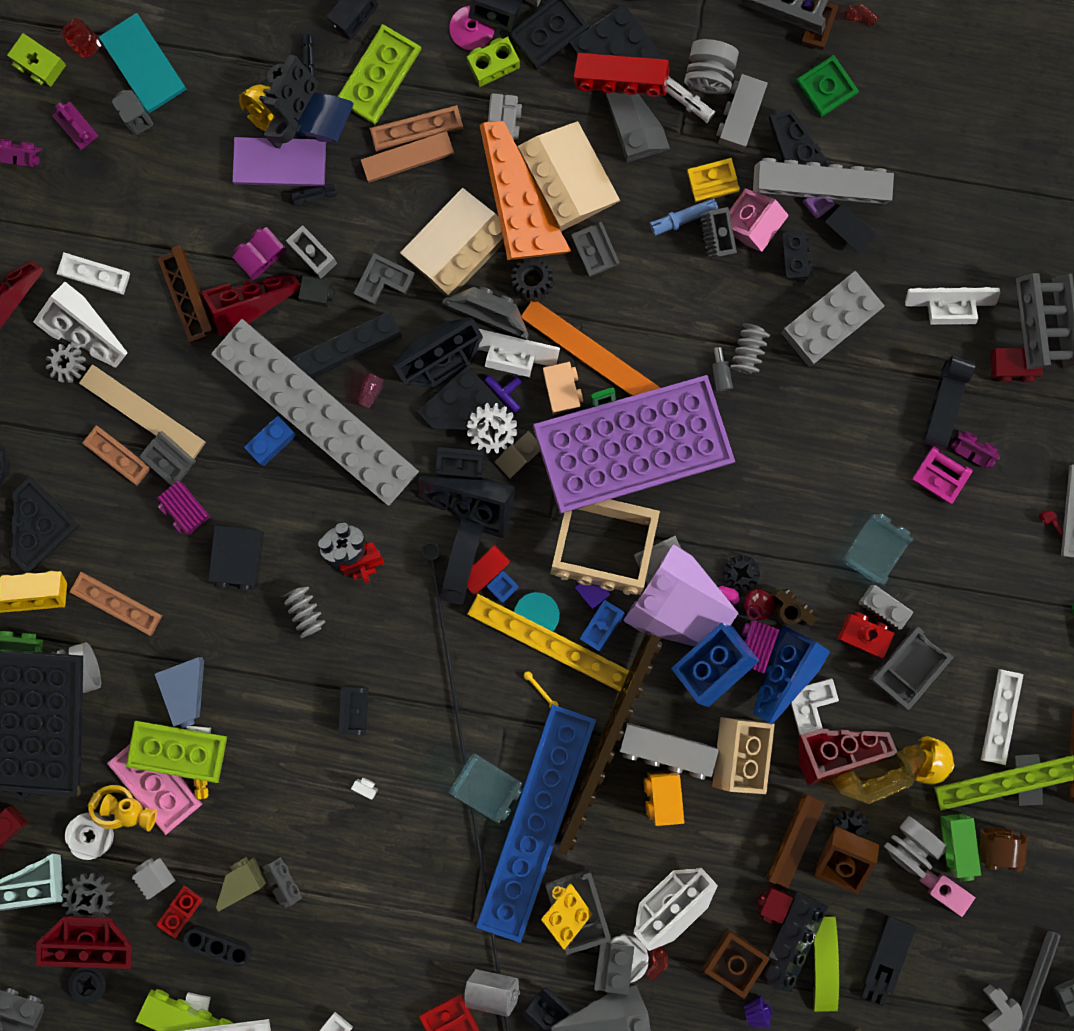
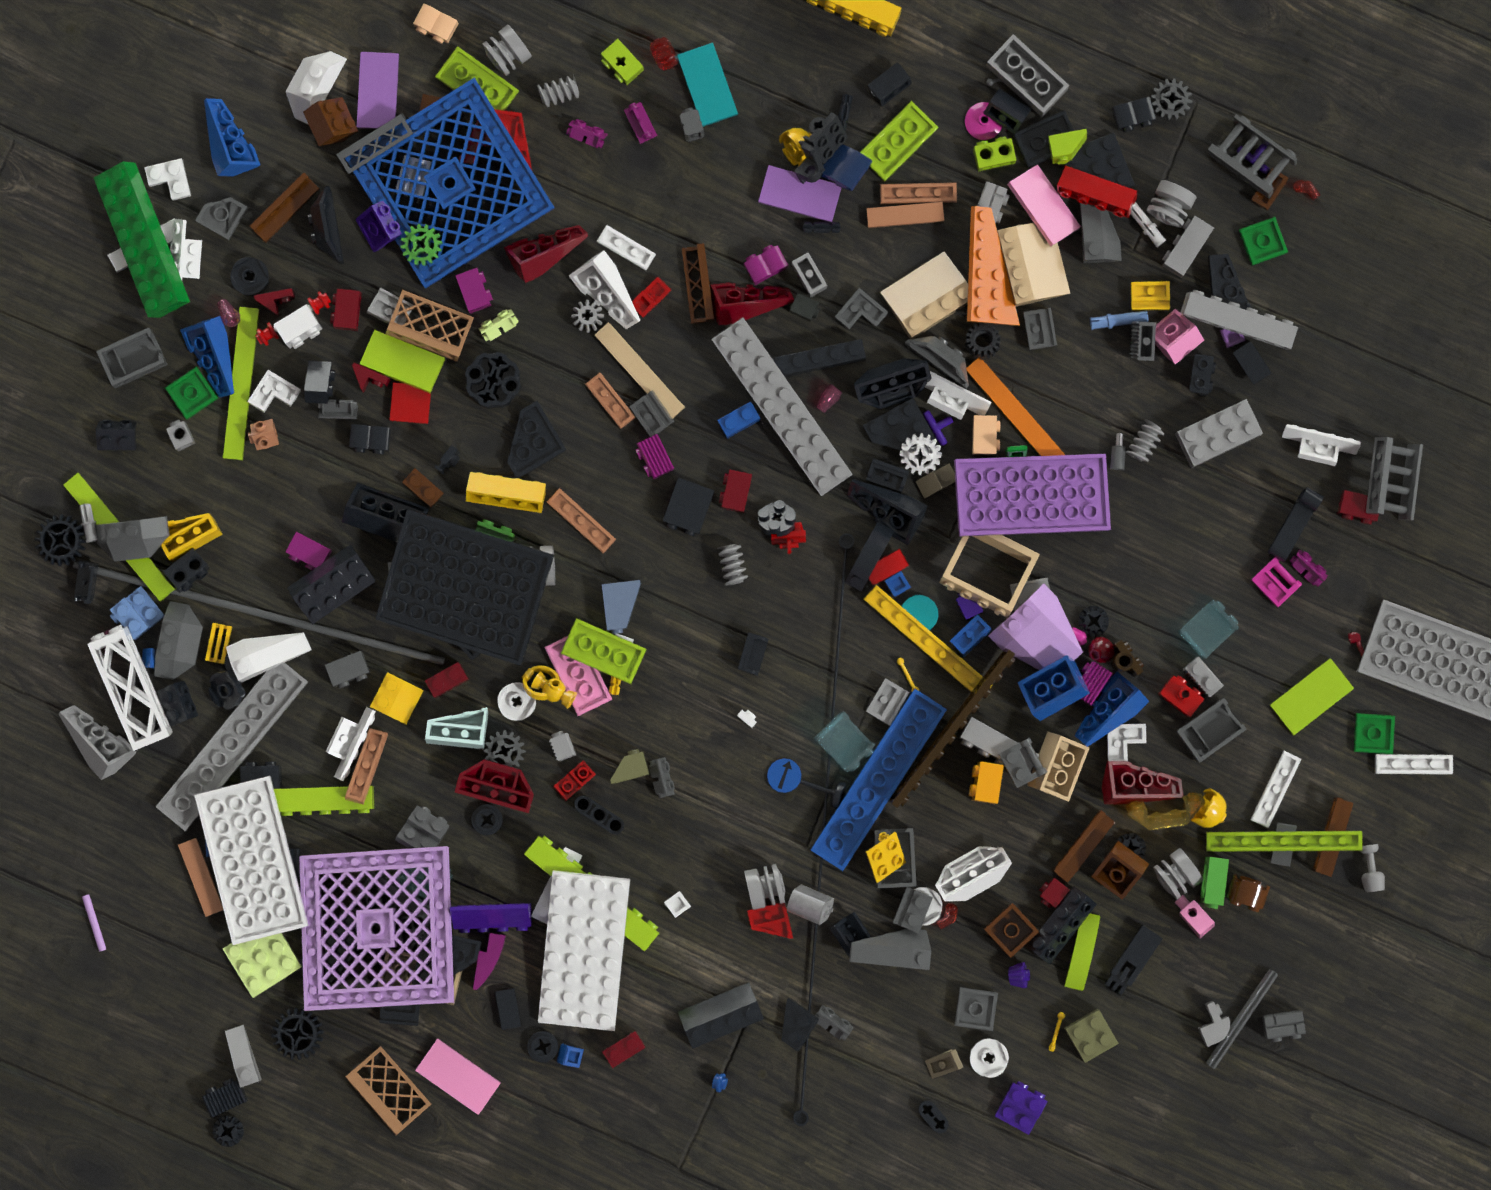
camera: 15 degrees right, 0 degrees up
none -> red slope [632,277,672,318]
none -> dark red brick [719,470,752,513]
none -> light grey wheel [744,864,785,910]
none -> piece [767,758,847,808]
none -> light grey plate [866,678,909,726]
none -> dark grey plate [999,738,1048,788]
none -> bright pink tile [1007,165,1081,246]
none -> lime slope [1049,129,1087,164]
none -> lime tile [1269,658,1354,736]

